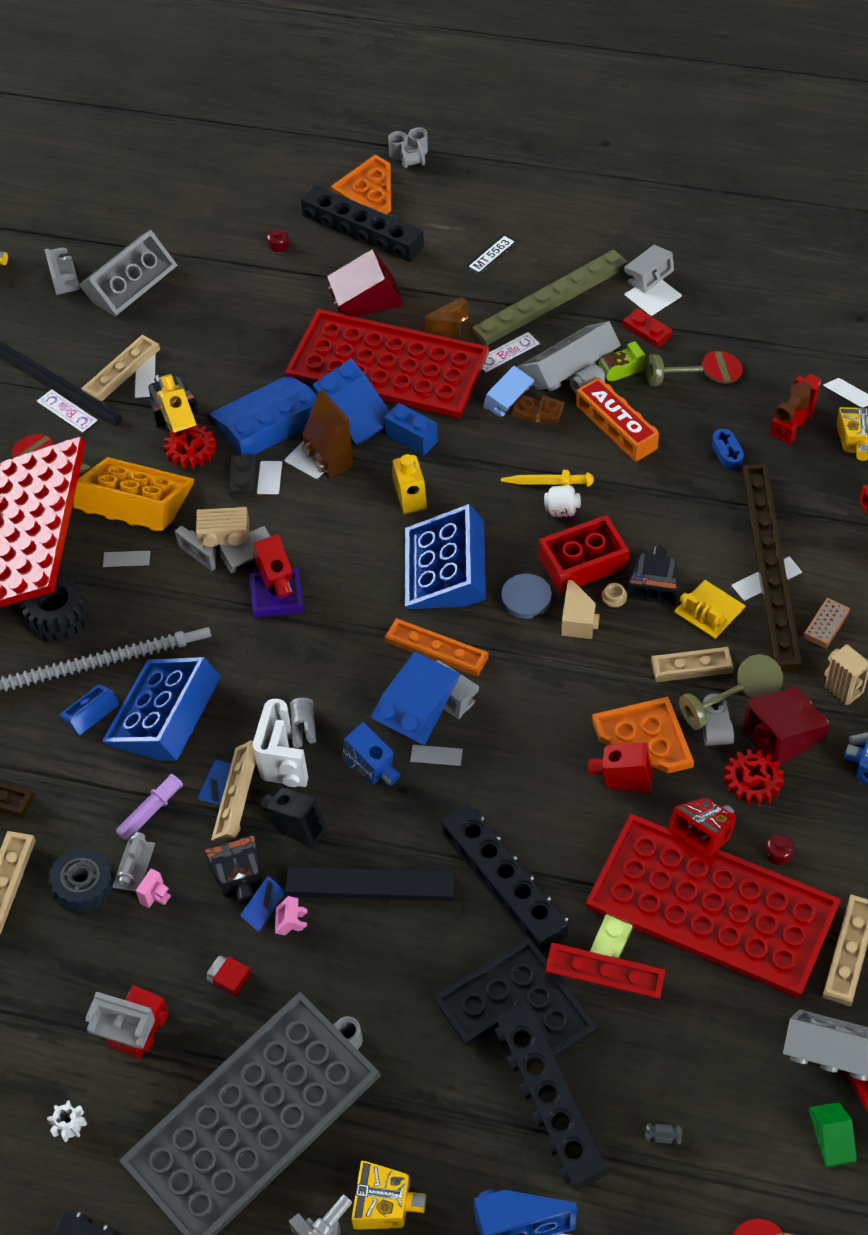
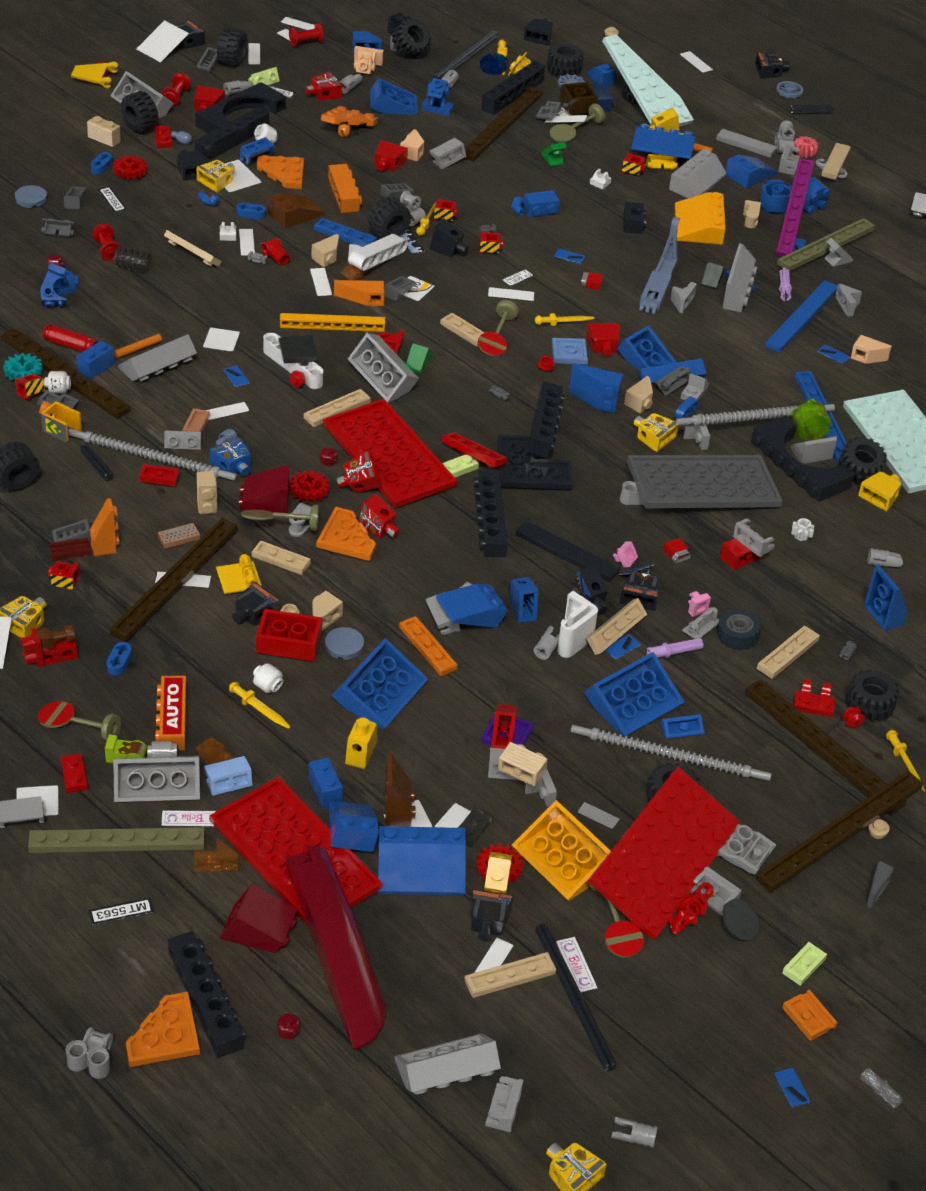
camera: 155 degrees left, 10 degrees down
none -> dark red slope [286,845,386,1050]

